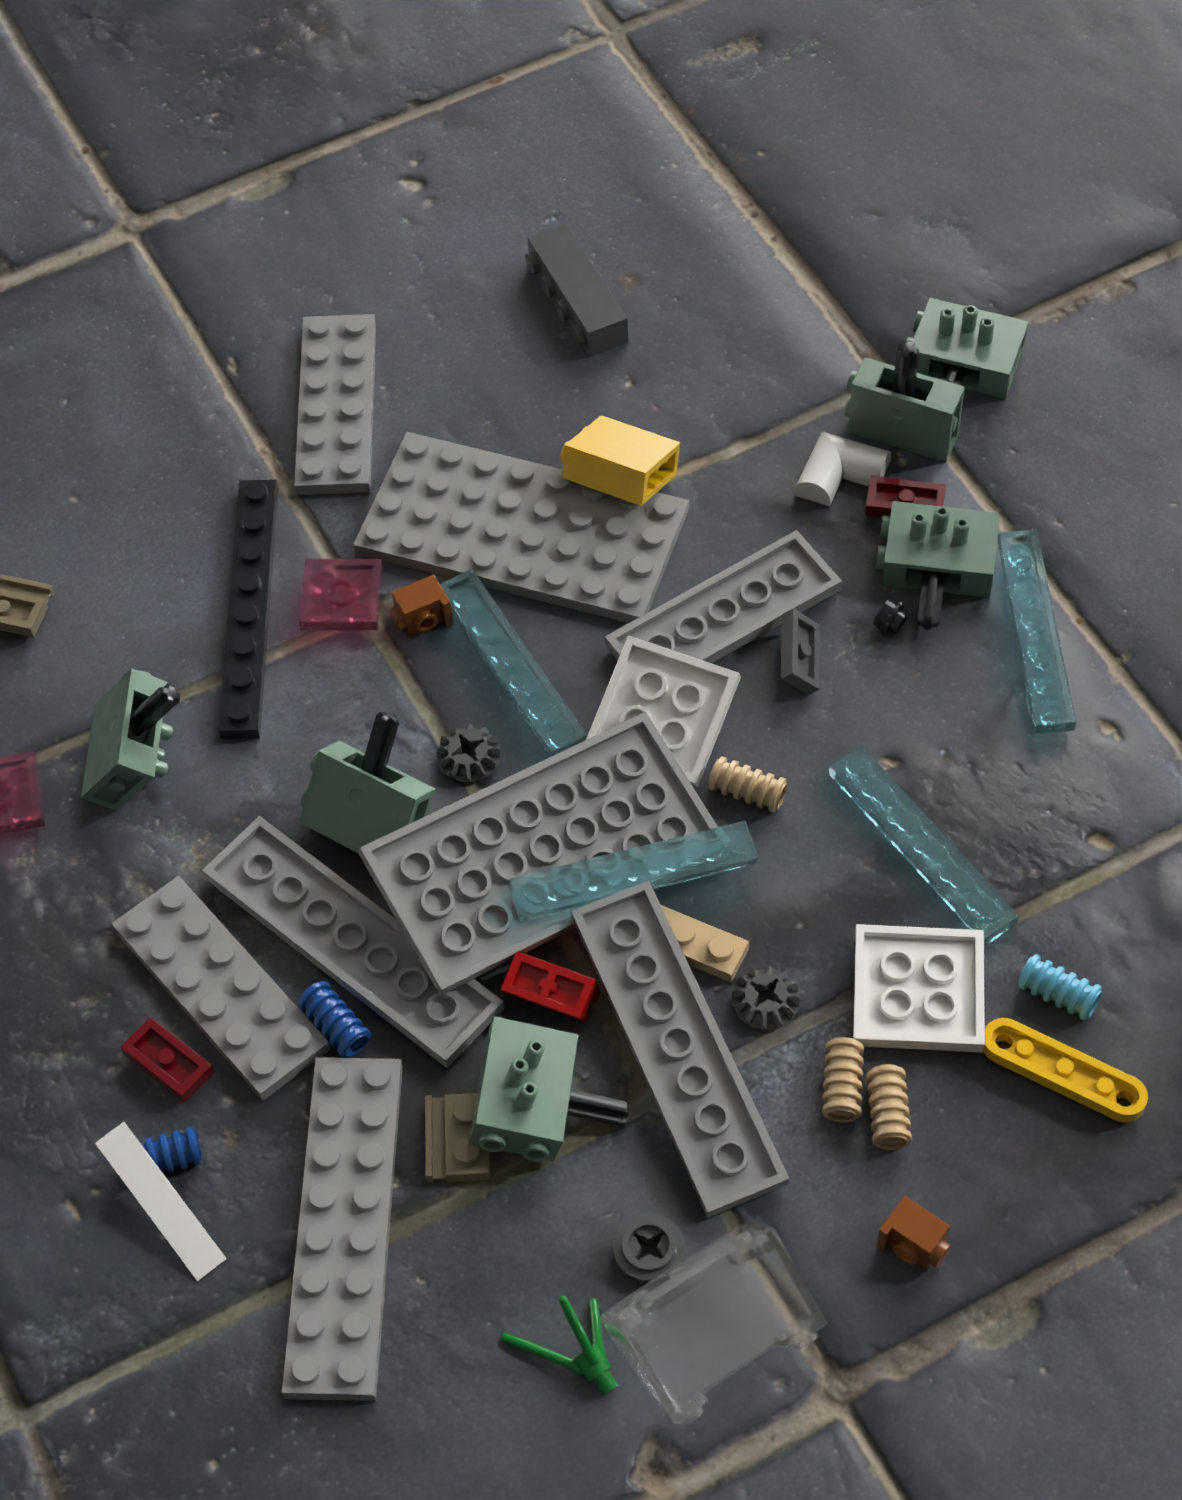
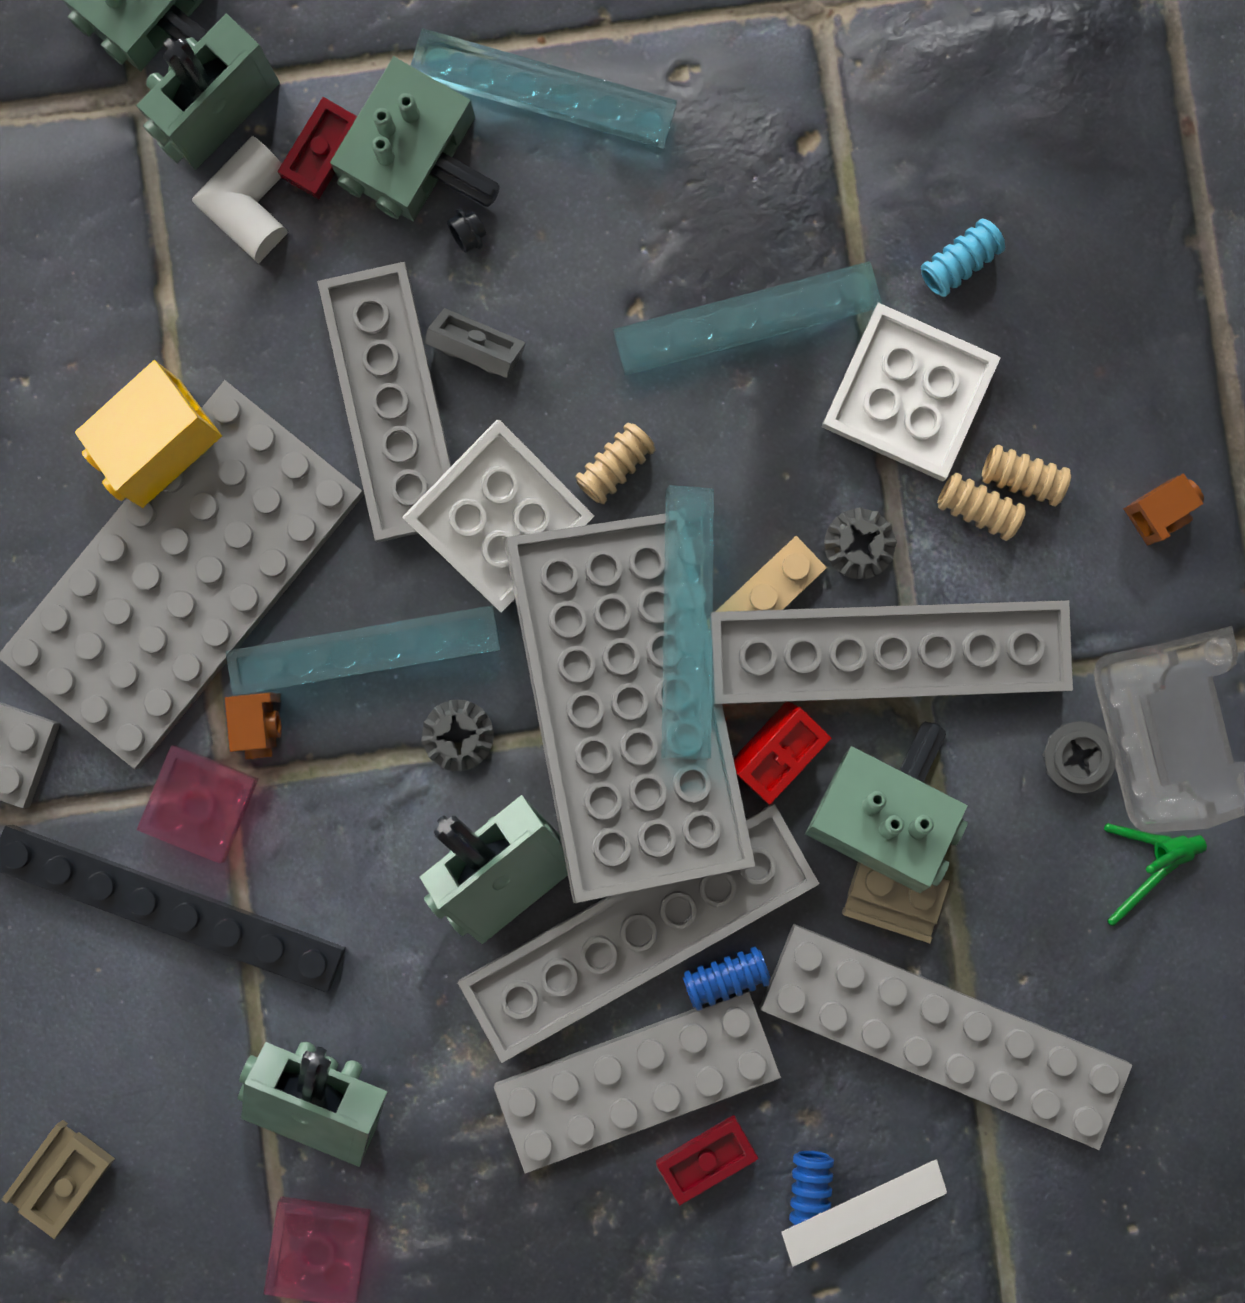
camera: 70 degrees left, 30 degrees up
yellow plate [983,1018,1148,1122] -> none

